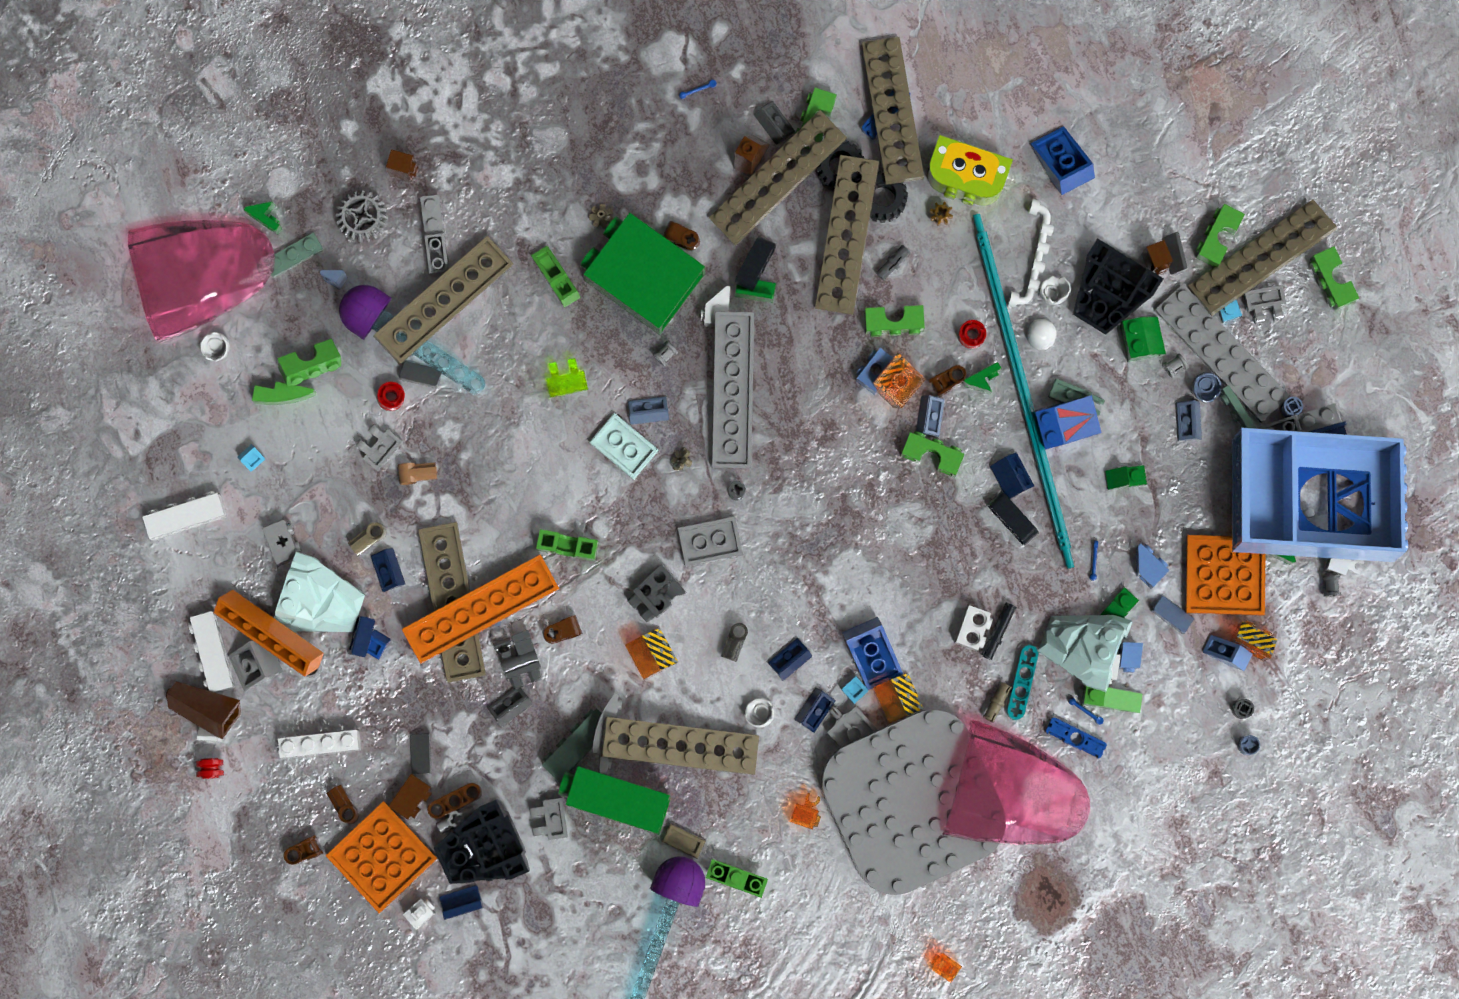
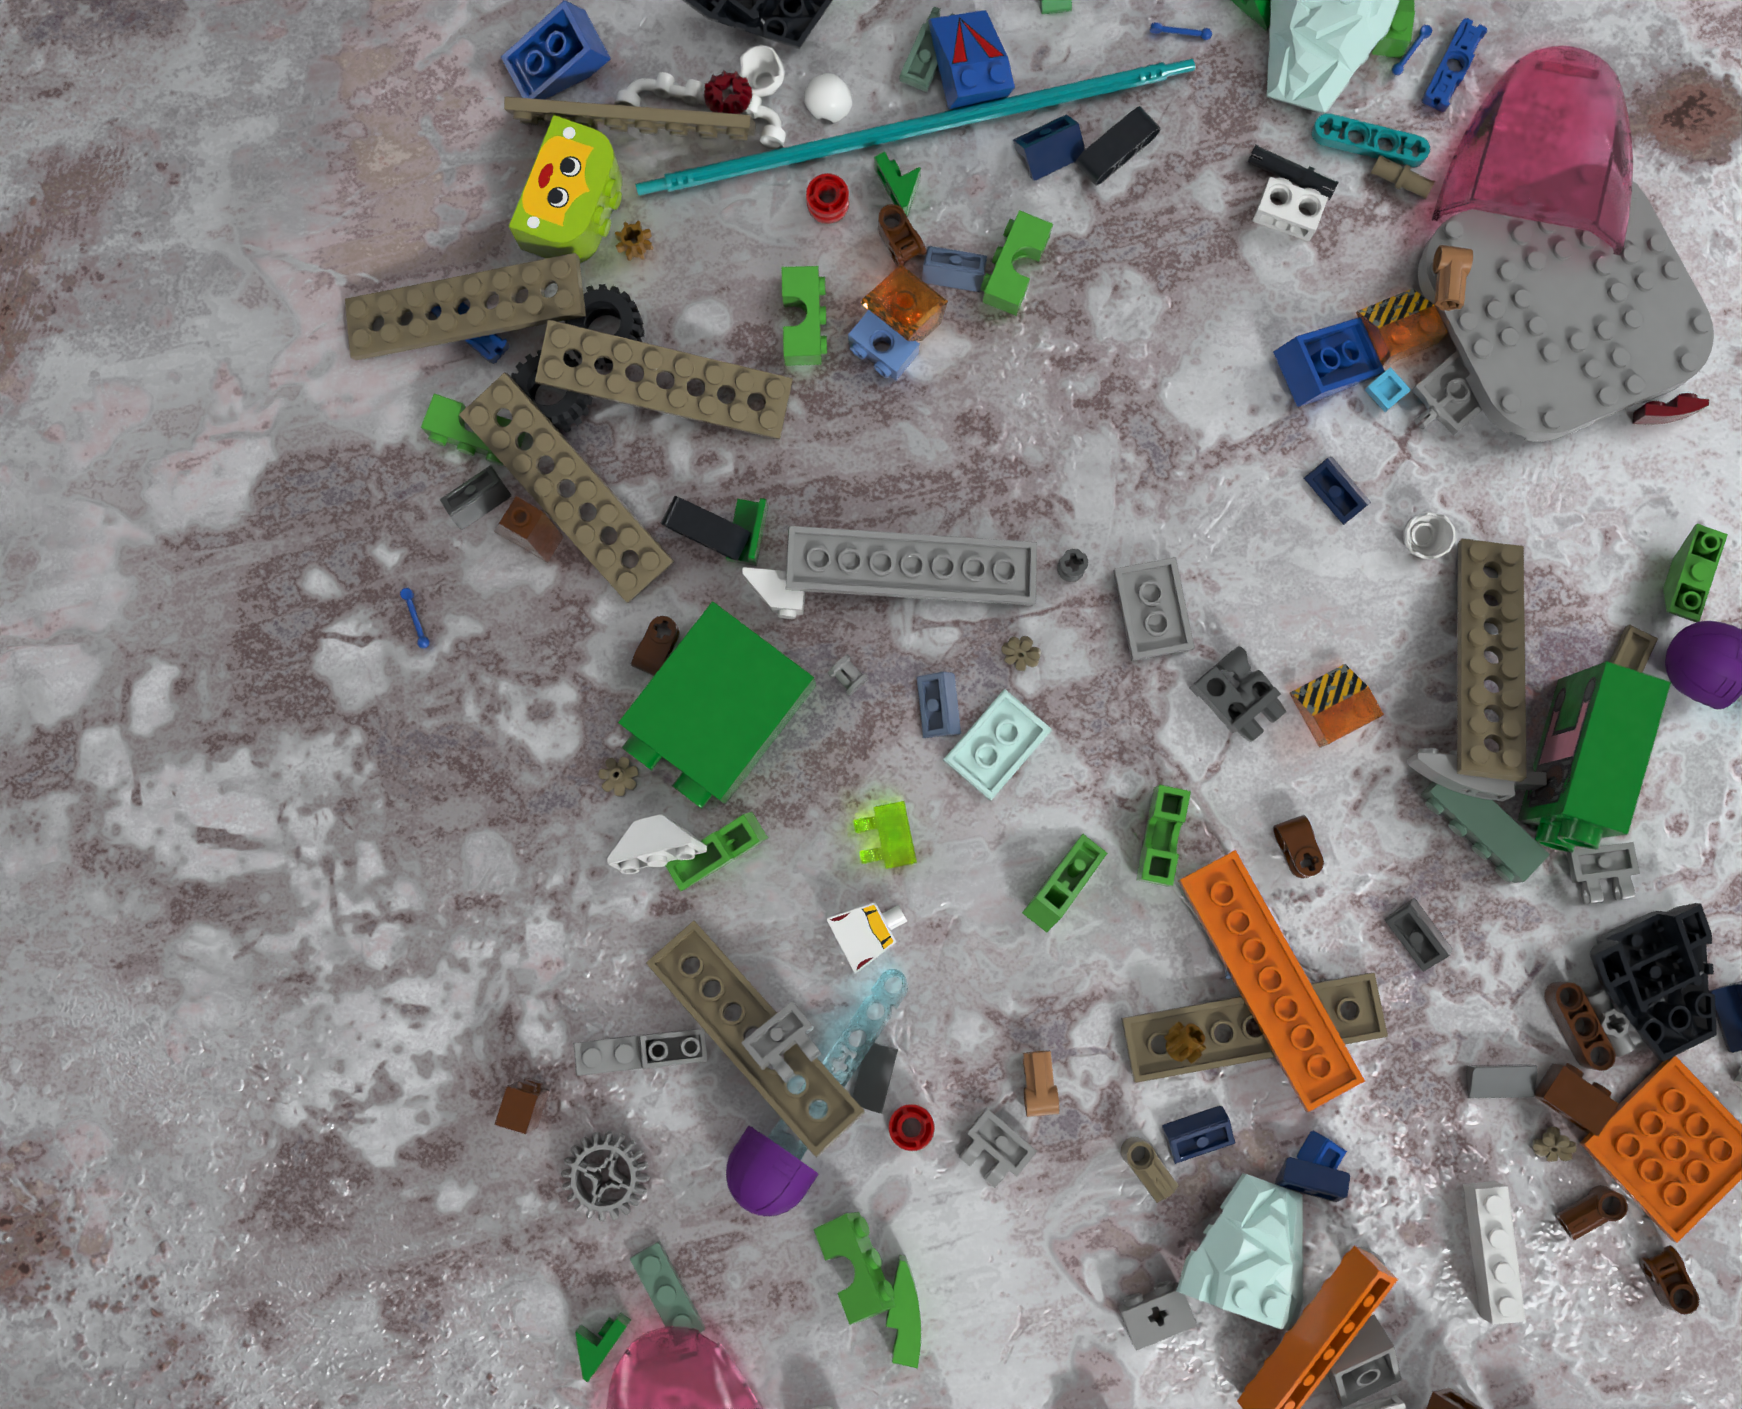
camera: 85 degrees left, 0 degrees up
medium azure plate [237,444,265,472] -> none
sand blue slope [319,270,348,290] -> none
dark grey hips [493,630,541,690] -> none
clear smoke piece [721,623,748,662] -> none
clear orange brick [790,793,821,830] -> none
dark blue slope [795,688,836,733] -> none
dark grey pin [875,245,911,281] -> none
none -> dark tan plate [504,97,756,141]
none -> white slope [607,814,707,874]
none -> dark red gear [704,70,752,114]
none -> light grey plate [741,1001,821,1083]
none -> white torso [826,902,907,973]
none -> bright green slope [1022,834,1108,933]
none -> pearl gold gear [1164,1021,1206,1064]
none -> medium nougat piece [1433,245,1473,311]
none -> dark tan plant [1532,1127,1576,1162]
none -> dark red slope [1632,393,1709,425]

